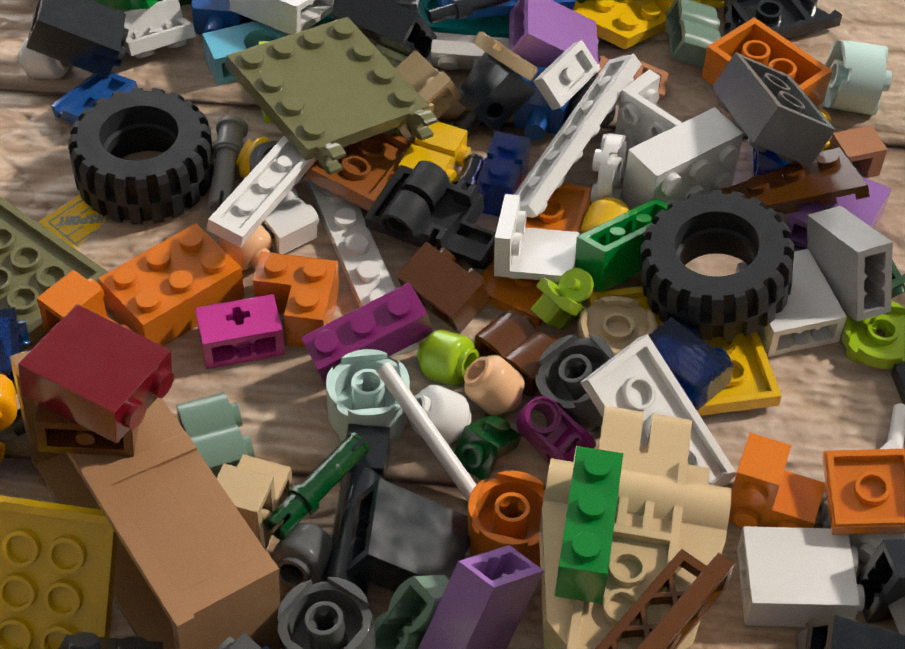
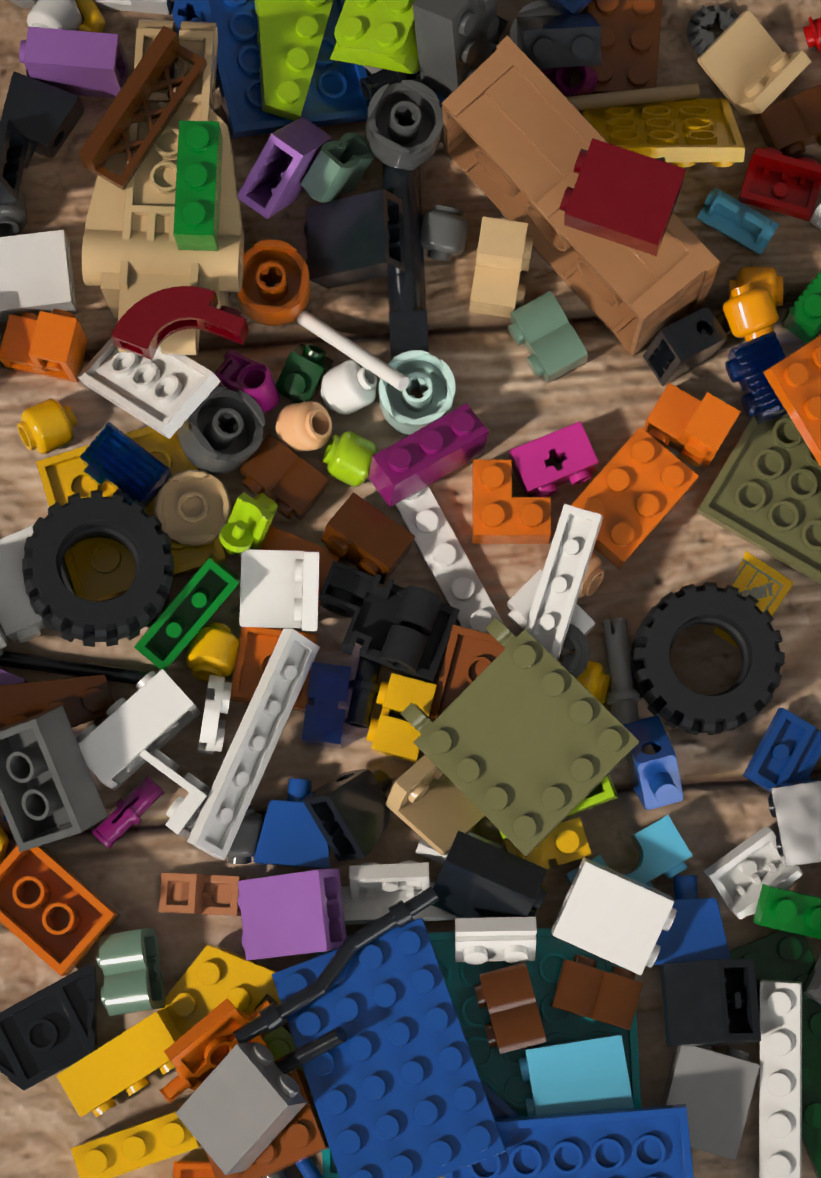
camera: 175 degrees right, 30 degrees up
dark green pin [263,432,370,540] -> none
tan tile [472,31,538,81] -> none
white plate [534,40,600,110] -> none
none -> yellow head [17,398,77,455]
none -> dark red arch [111,286,249,360]
none -> blue torso [622,715,684,810]

